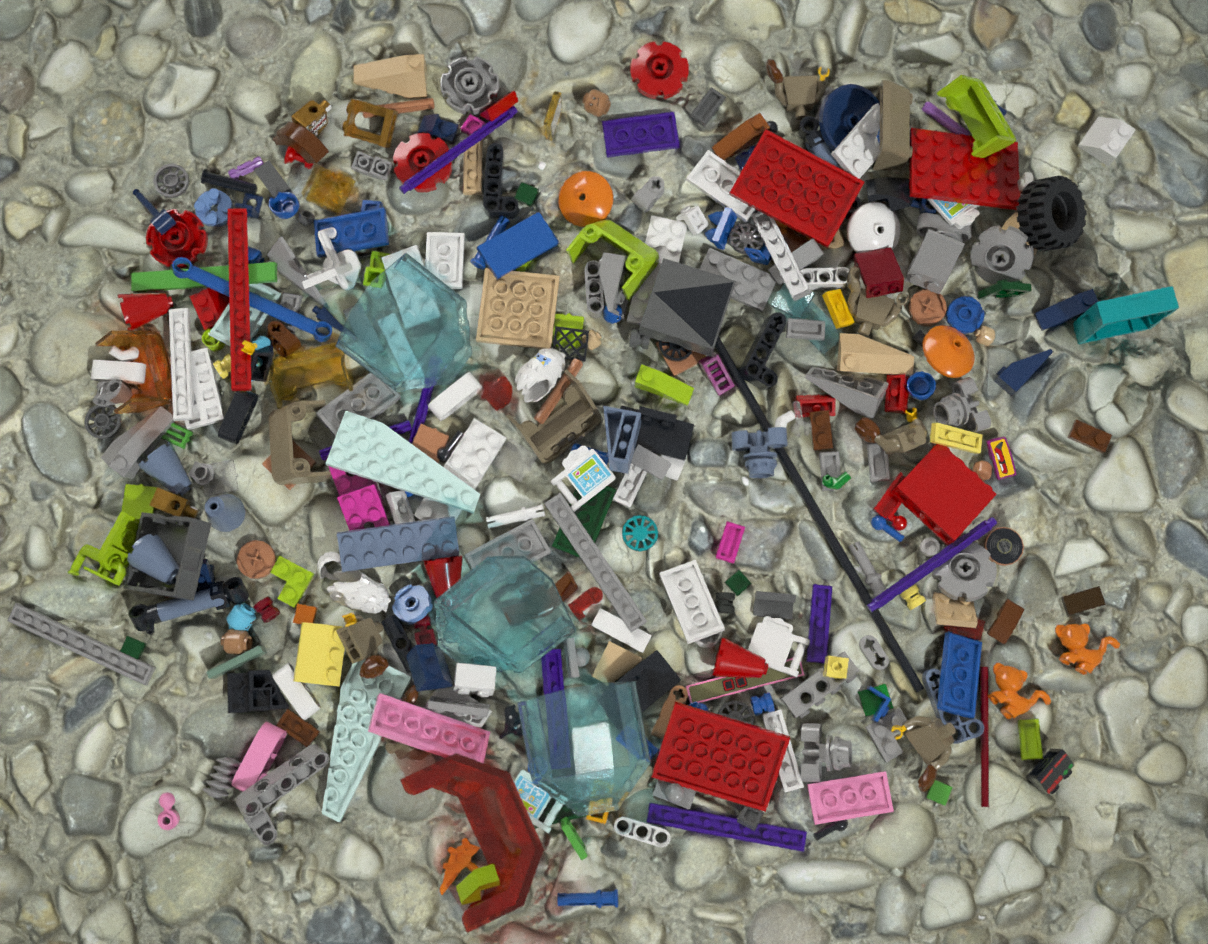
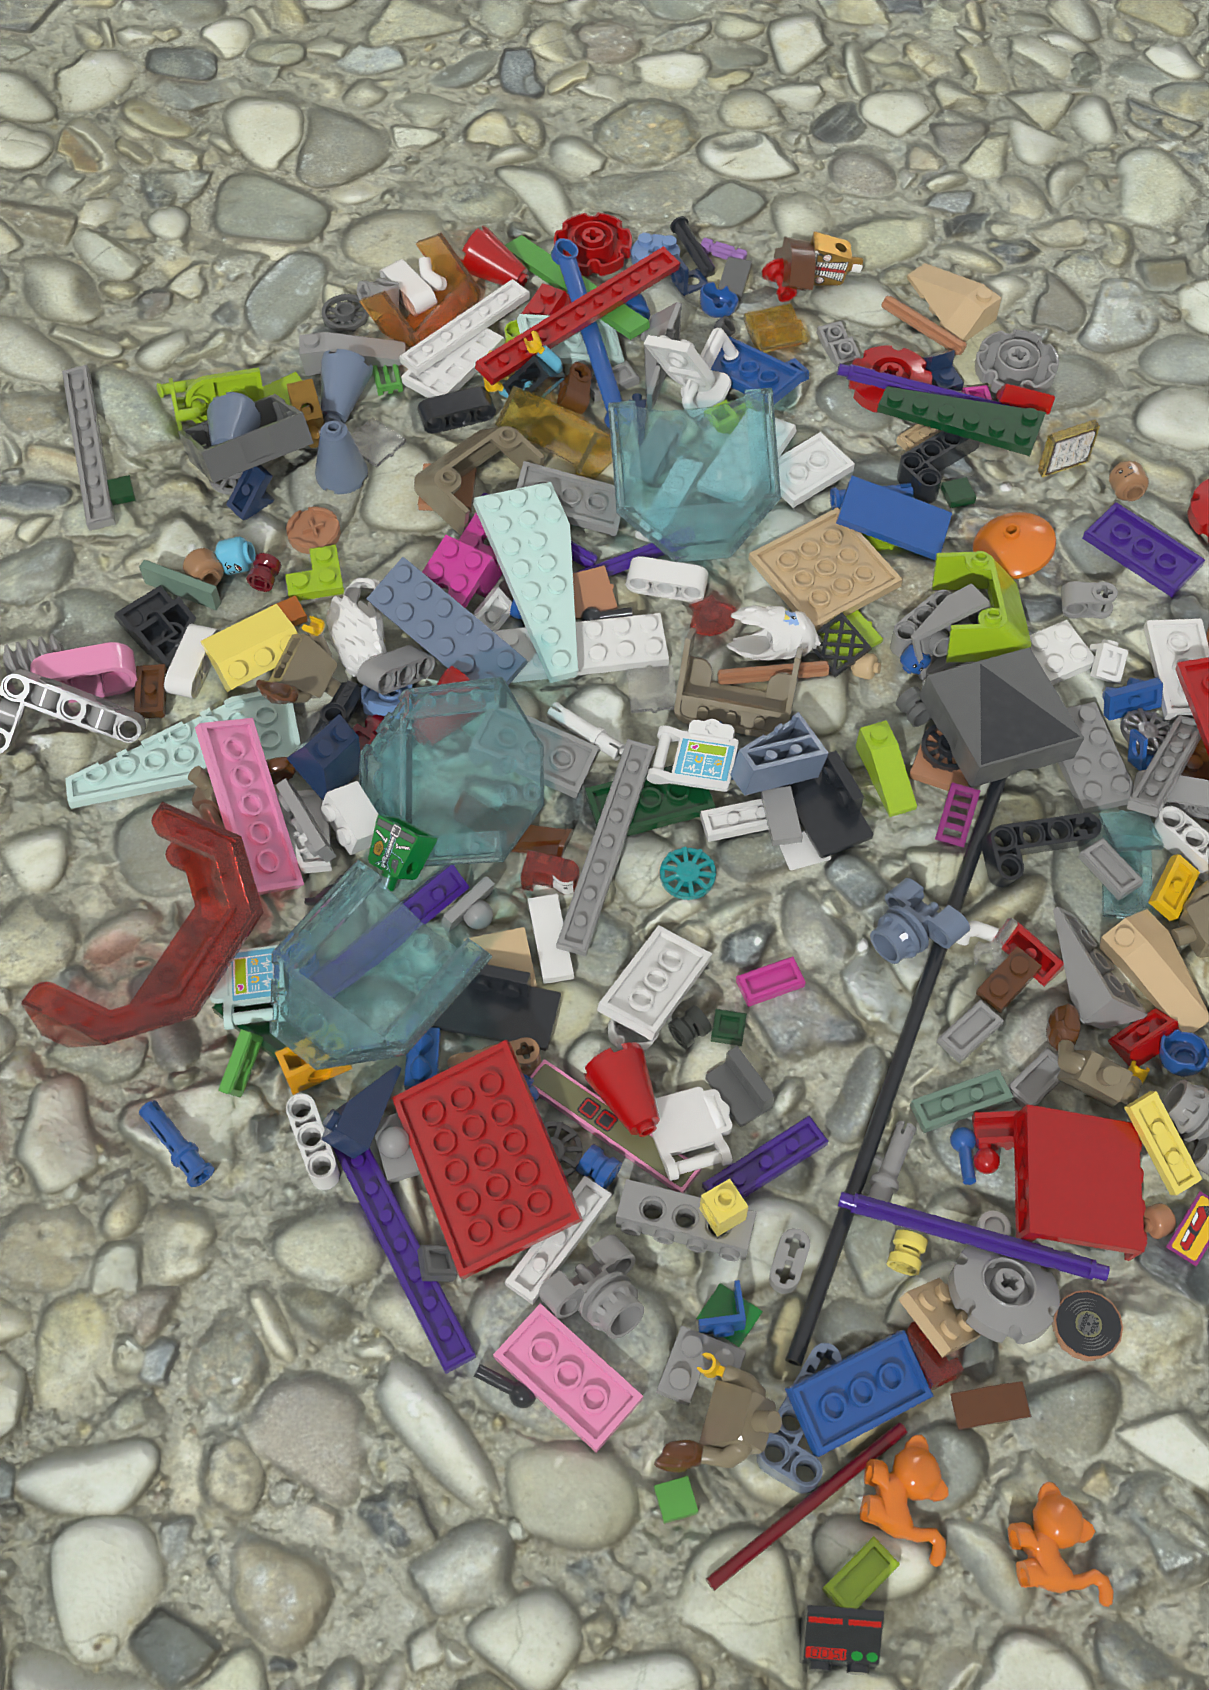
camera: 50 degrees right, 20 degrees down
piece [128,577,249,635] -> none
dark blue piece [133,189,177,235] -> none
flat silver wheel [154,164,190,198] -> none
light grey animal [188,461,214,485] -> none
pearl gold panel [342,99,398,148] -> none
orange piece [440,838,480,895] -> none
lime slope [456,864,500,905] -> none
green arm [822,472,851,490] -> none
dark brown tile [1061,586,1106,616] -> none
none -> dark blue slope [321,1065,402,1159]
none -> light grey beam [357,645,435,695]
none -> green torso [368,815,438,892]
none -> dark green wing [877,386,1046,456]
none -> sand green plate [910,1069,1013,1134]

